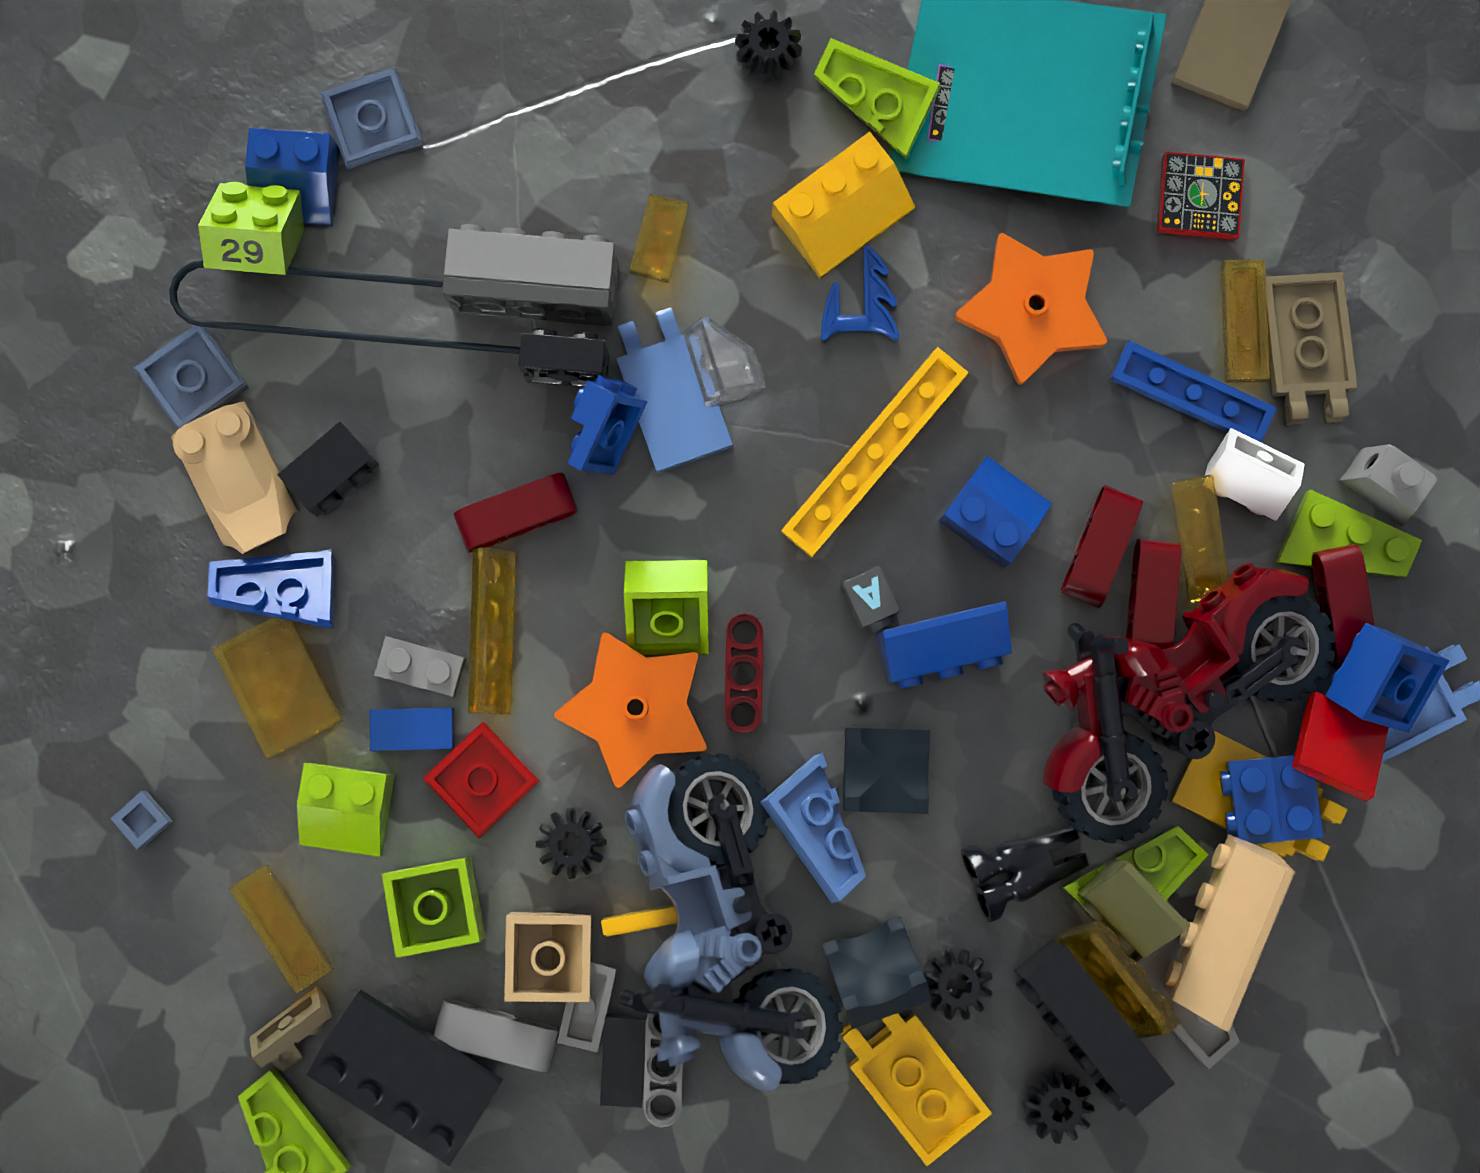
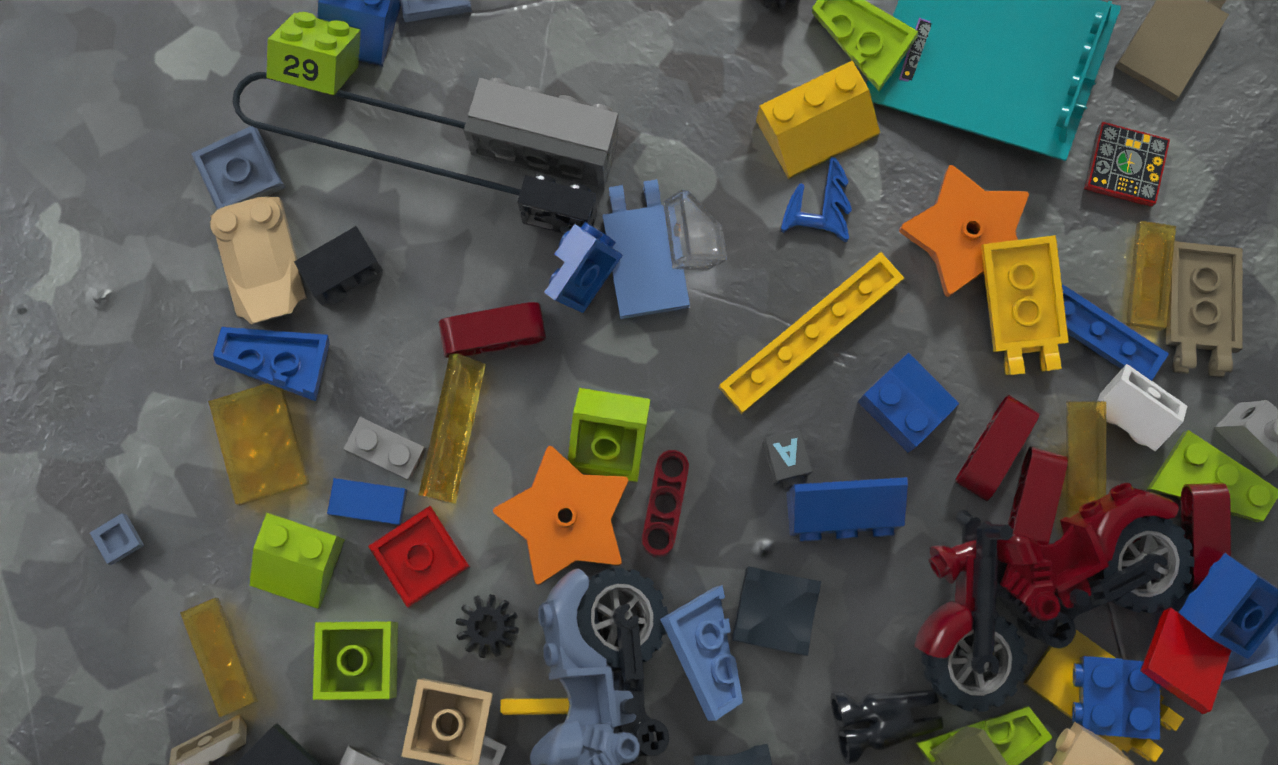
camera: 10 degrees right, 5 degrees down
clear yellow plate [630,194,689,283] -> none
none -> yellow tile [981,235,1069,375]

